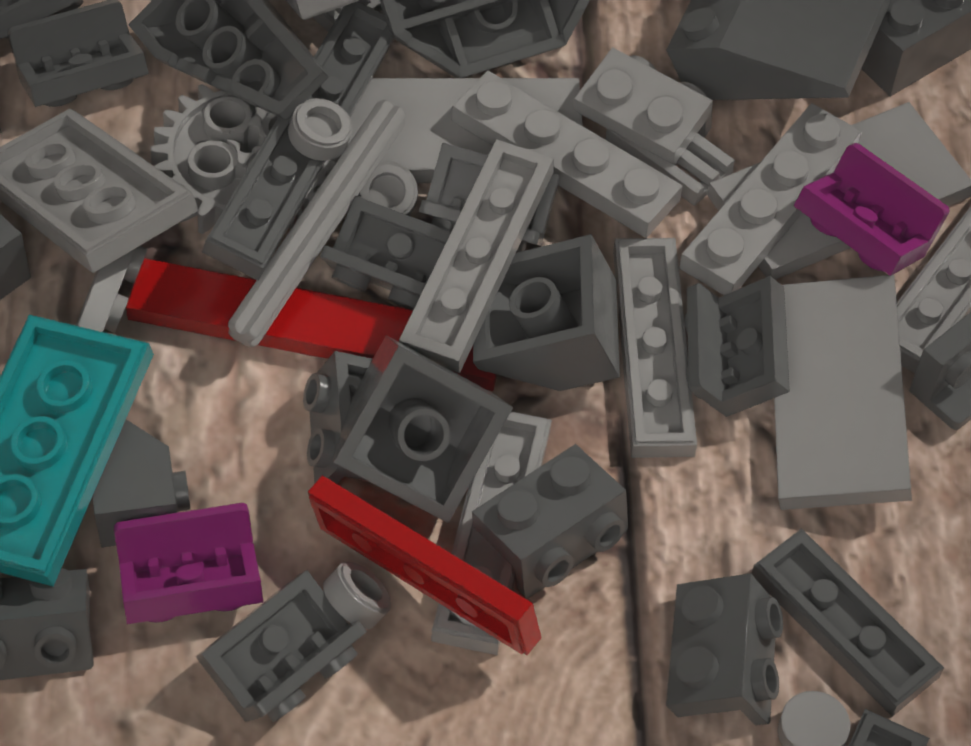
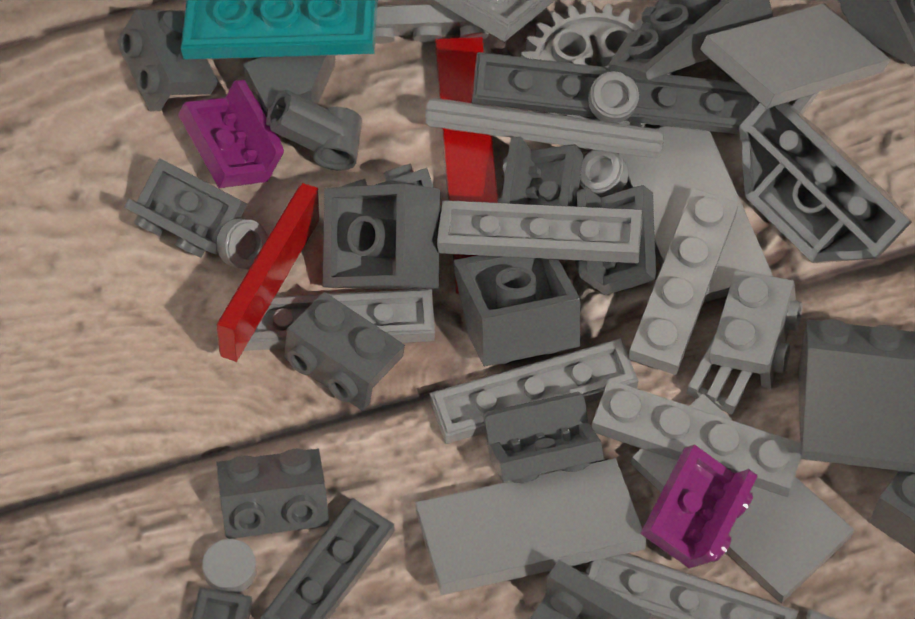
camera: 75 degrees right, 5 degrees up
none -> dark grey piece [266,89,362,171]

